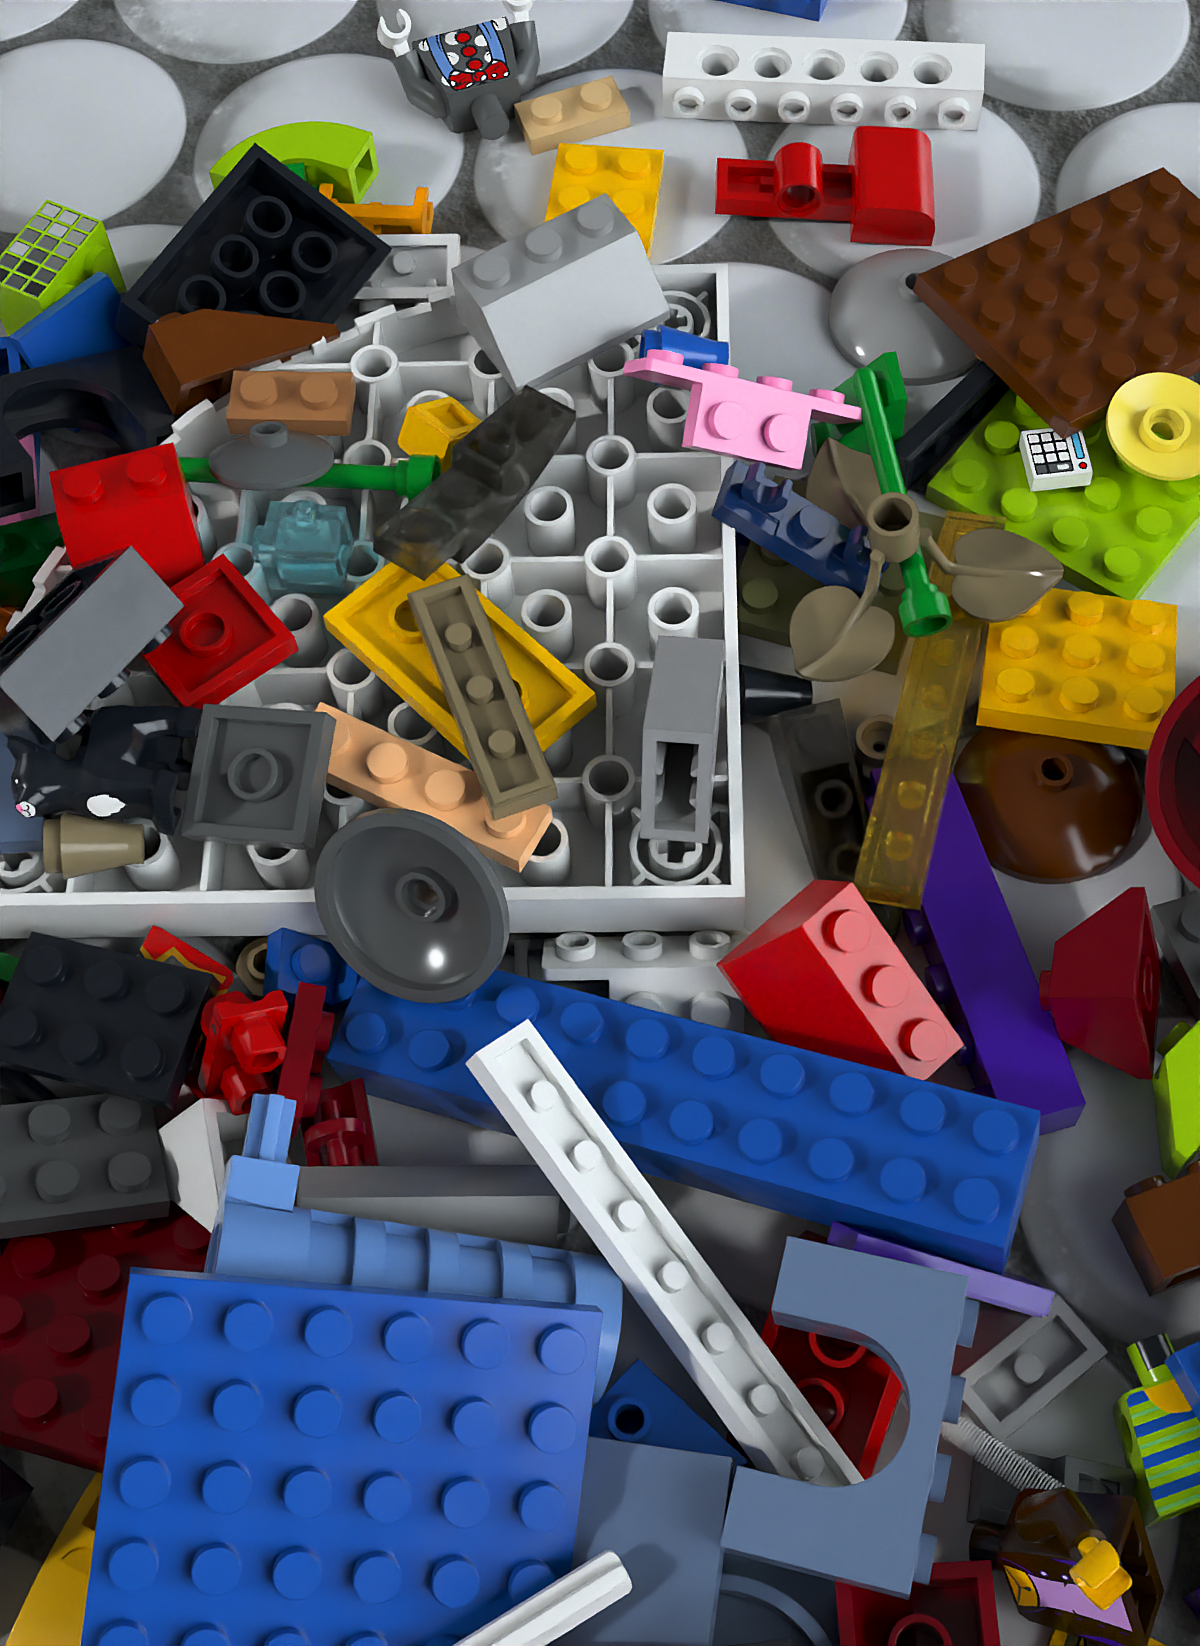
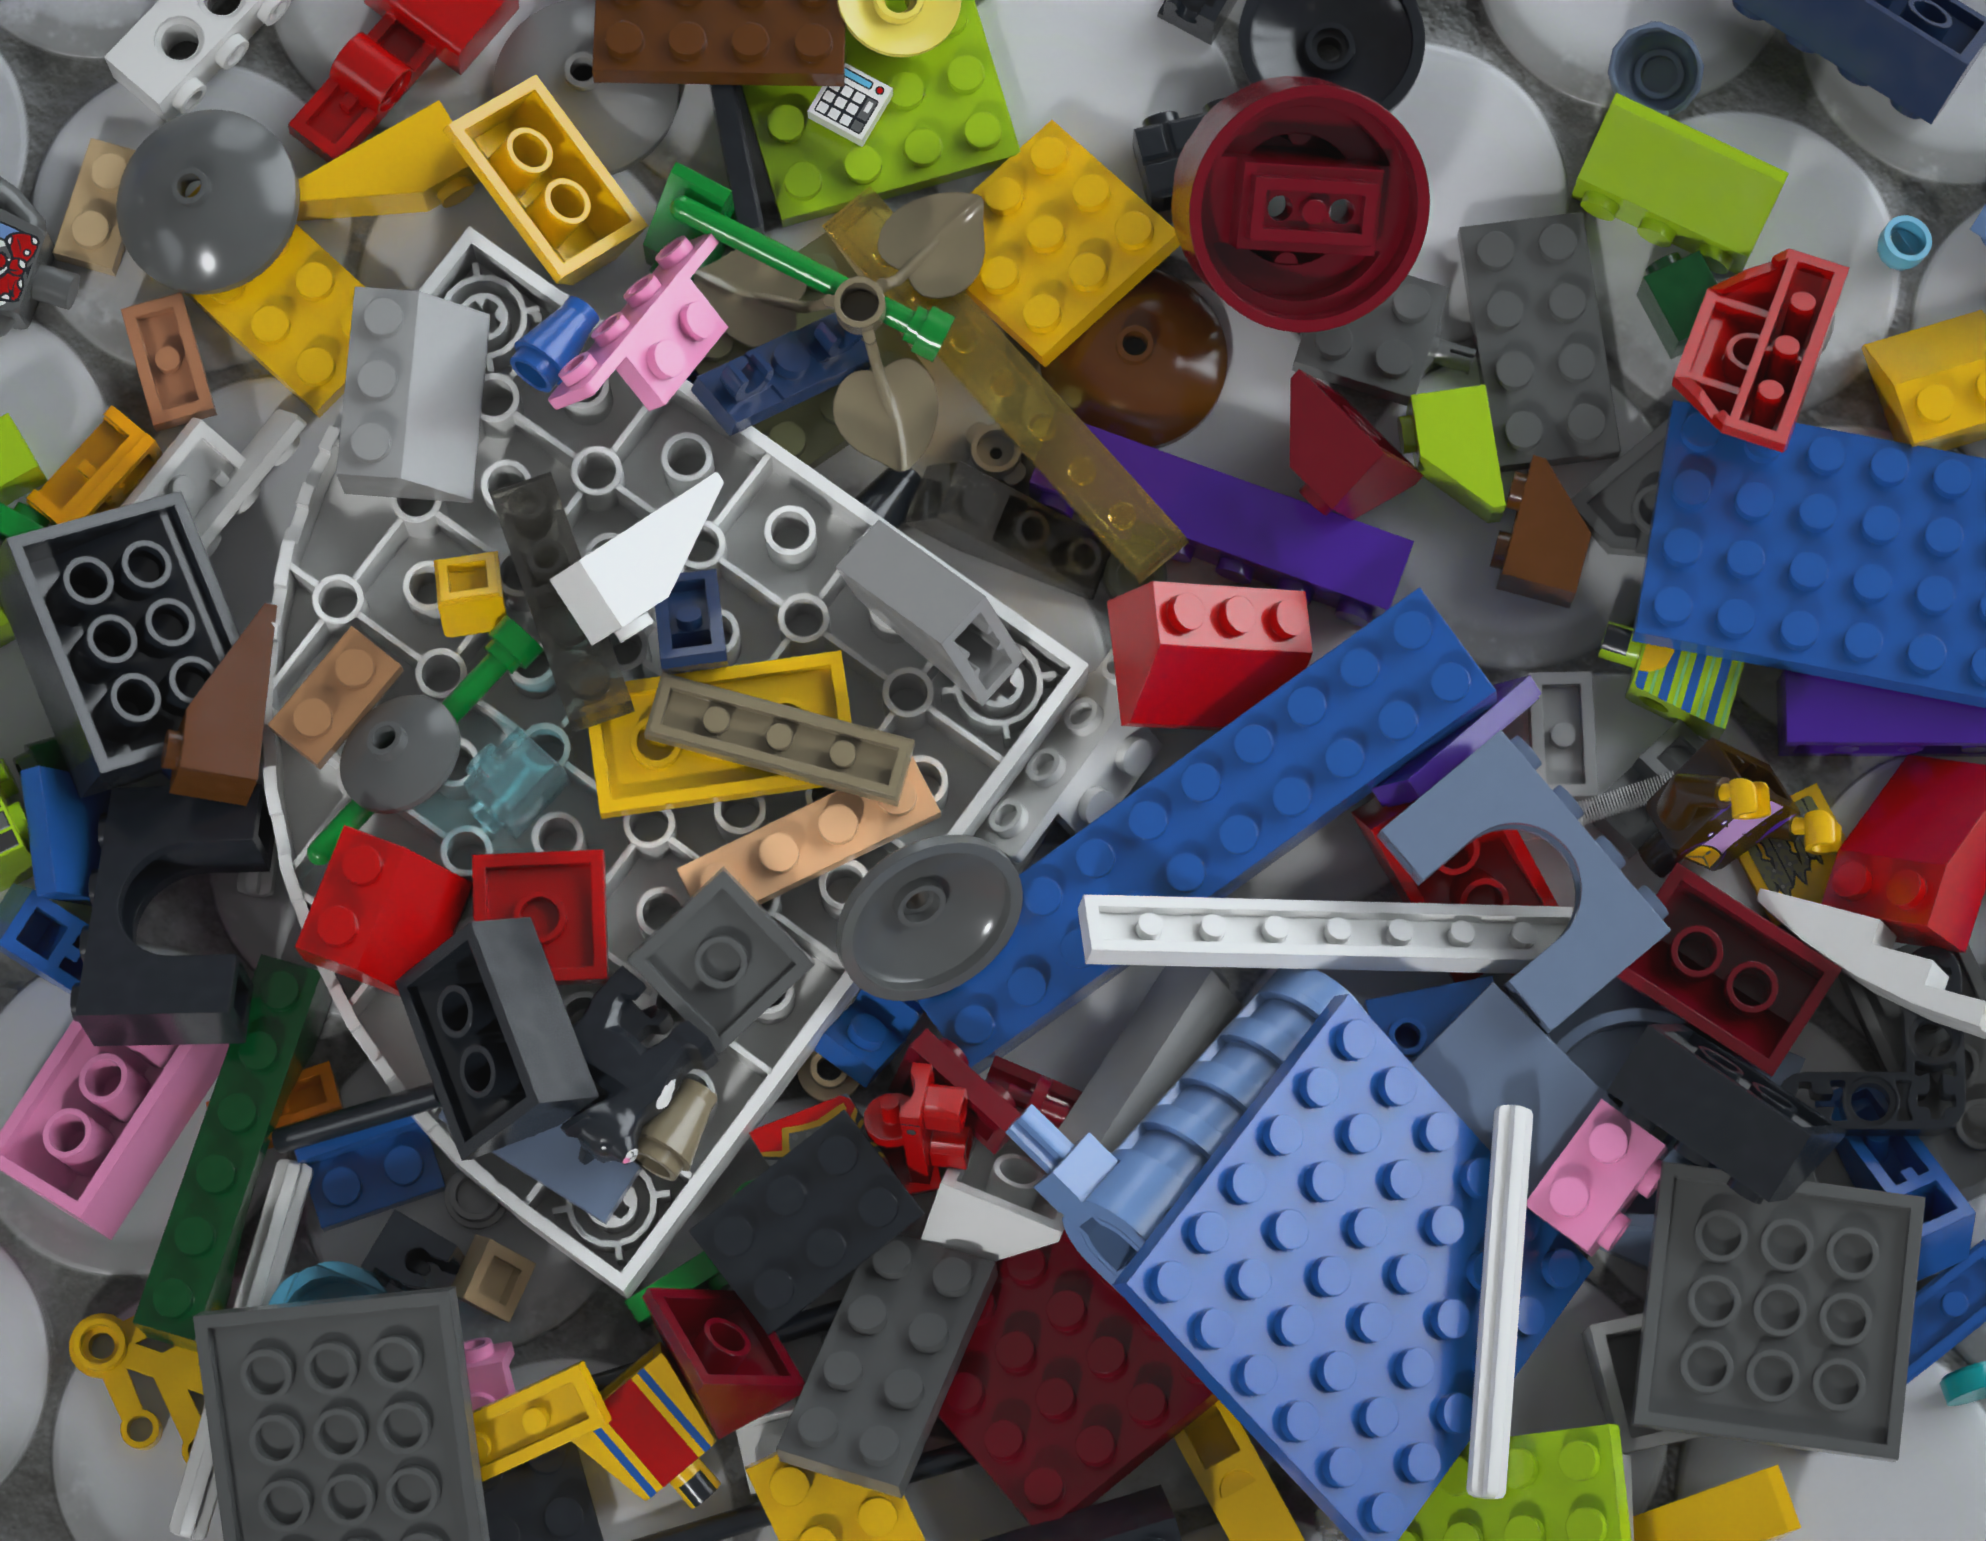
camera: 60 degrees left, 15 degrees up
none -> dark grey dish [116,109,300,295]
none -> nougat plate [121,292,217,432]
none -> yellow slope [297,100,481,221]
none -> yellow slope [443,75,648,285]
none -> white slope [549,472,724,646]
none -> dark blue slope [655,569,729,674]

